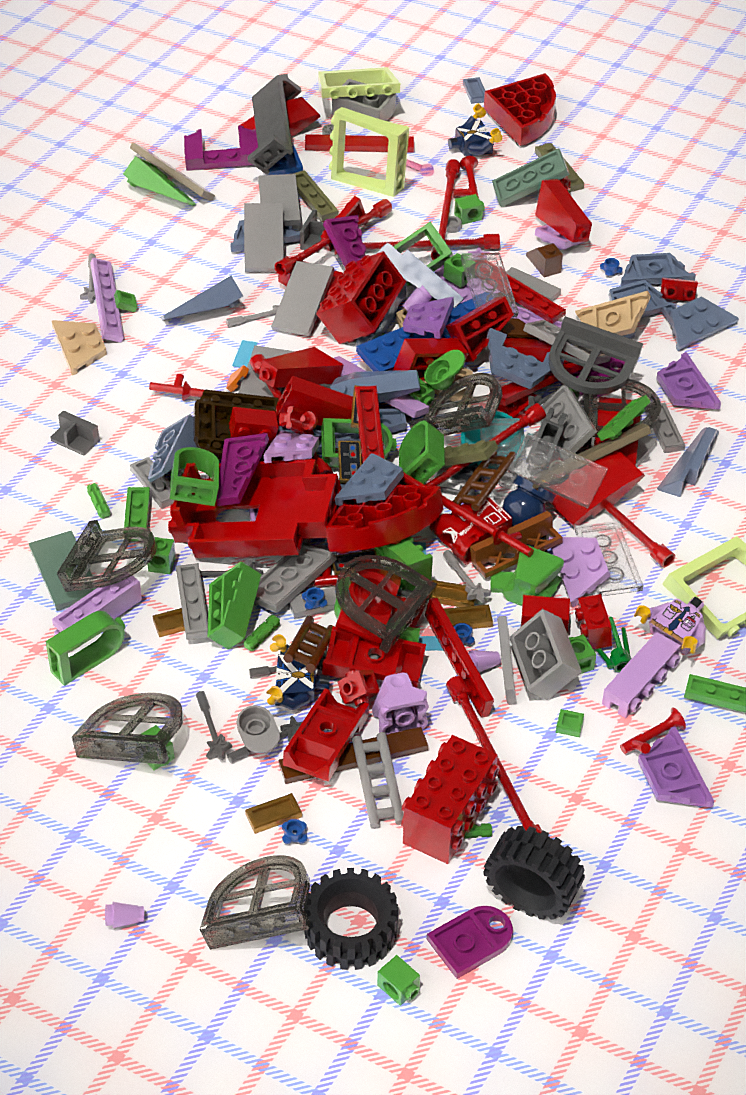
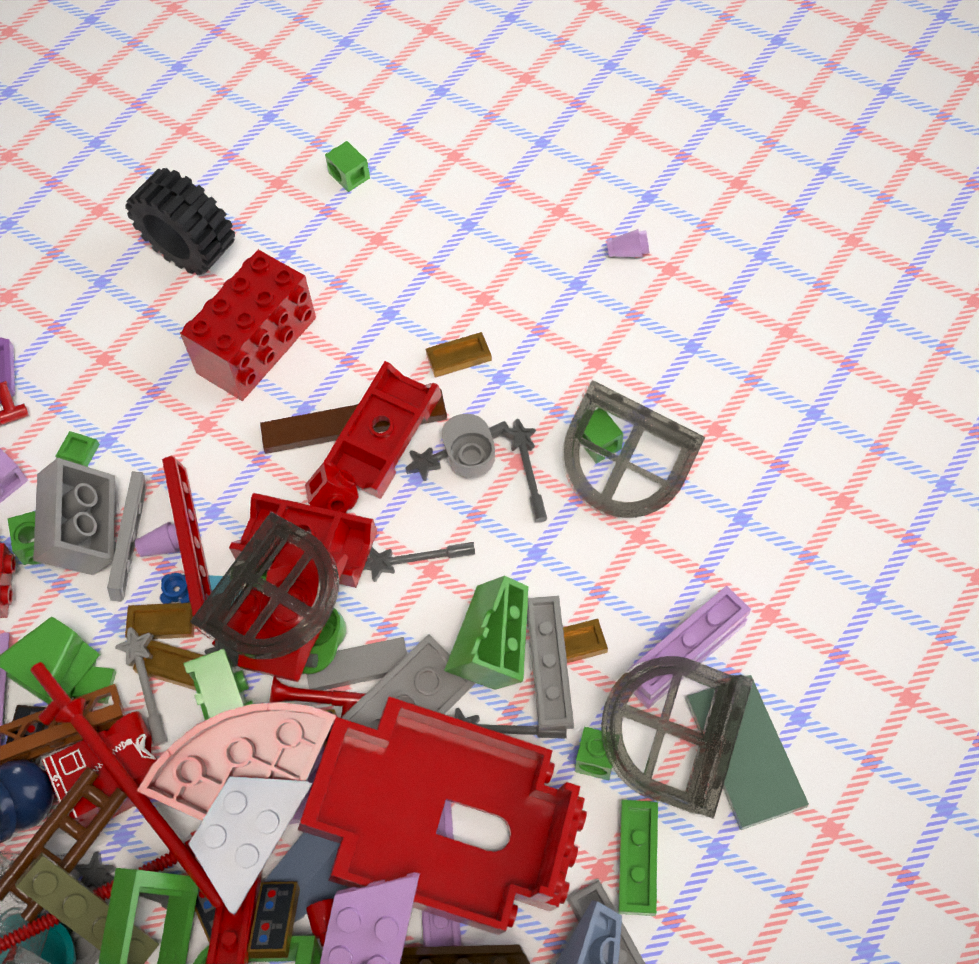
camera: 170 degrees left, 15 degrees up
bright green window [45,611,126,686] -> none
bright green axle [86,483,111,519] -> none
bright green window [170,447,219,506] -> none
clear smoke window [199,855,310,950] -> none
magenta wing [216,433,269,506] -> none
bright green axle [244,615,280,651] -> none
torso [266,634,330,710] -> none
blue plate [282,819,308,844] -> none
reddish brown bar [283,615,333,673] -> none
blue plate [302,587,327,610] -> none
black tyre [304,868,398,970] -> none
light grey bar [352,732,404,828] -> none
lavender piece [372,673,429,734] -> none
magenta tile [426,906,513,979] -> none
red hose [446,676,542,833] -> none
red brick [520,595,570,632] -> none

